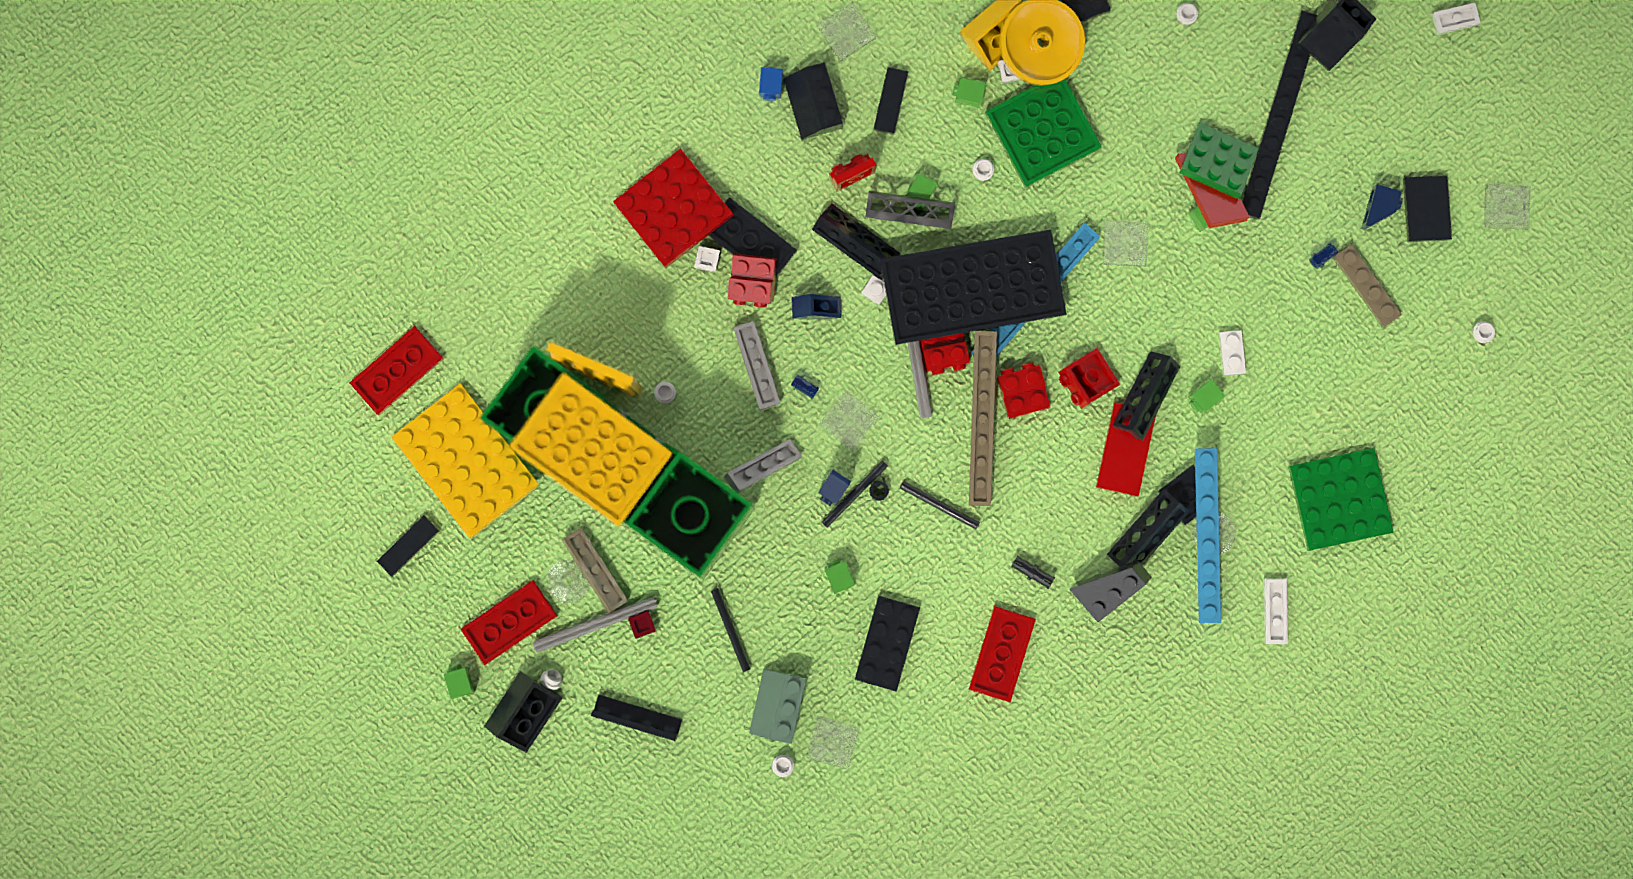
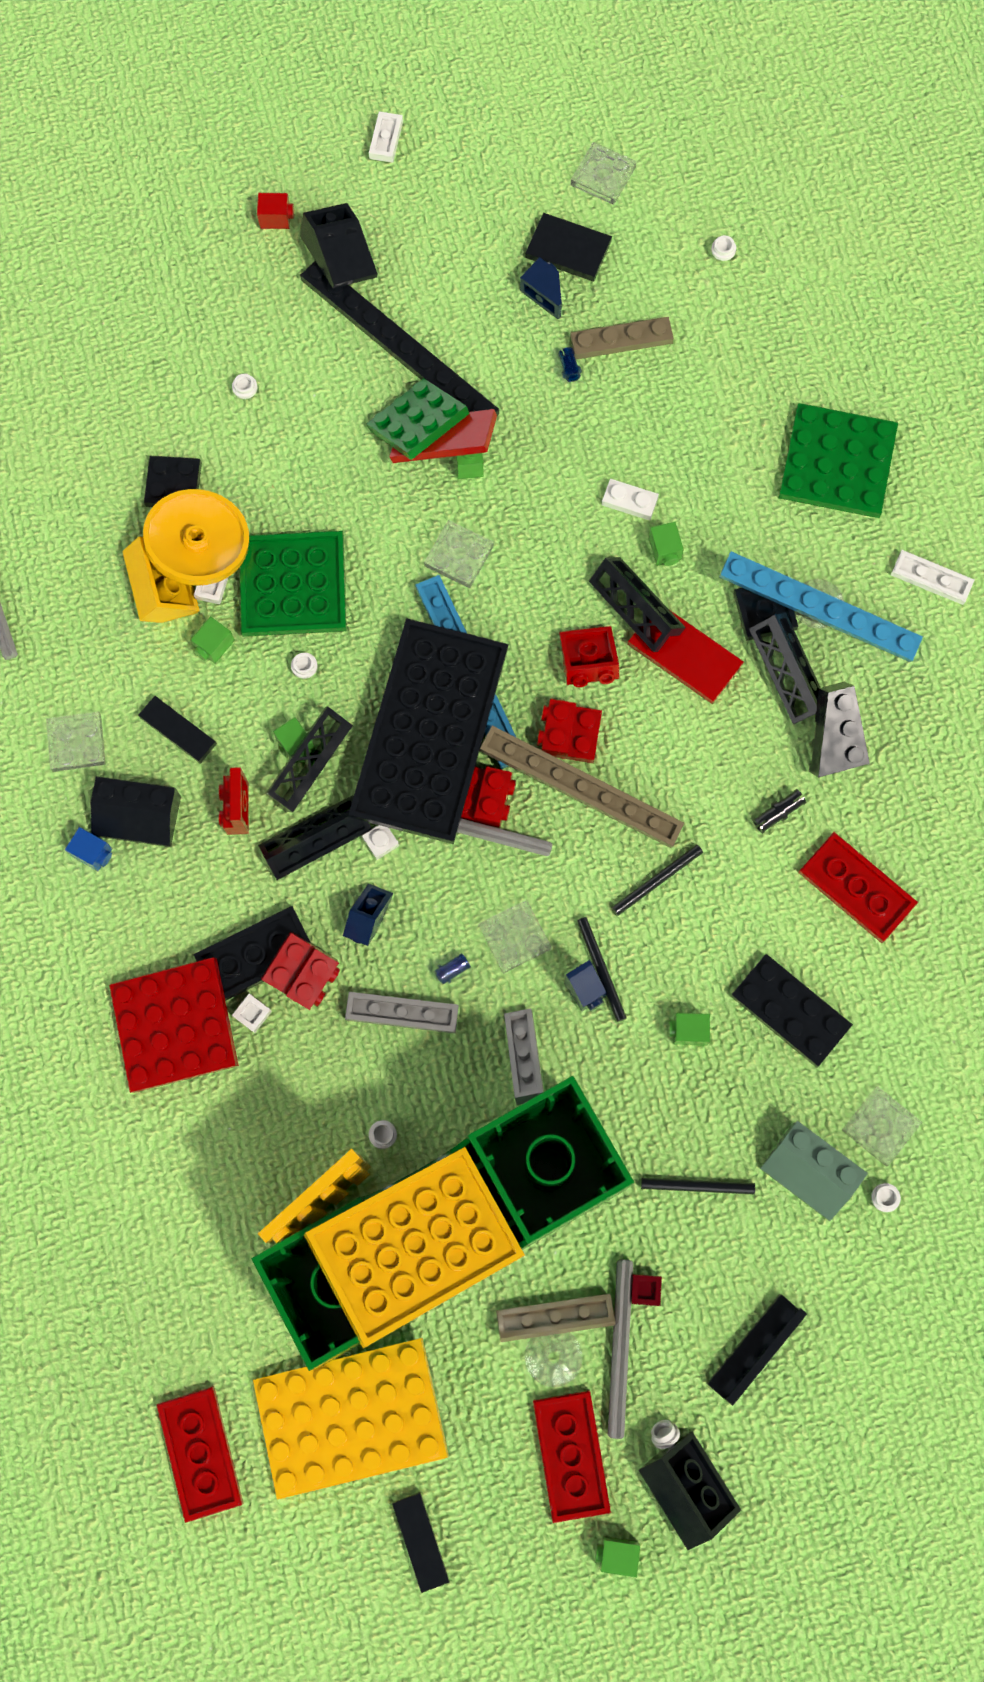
camera: 55 degrees left, 10 degrees down
black bush [869,481,889,501] -> none

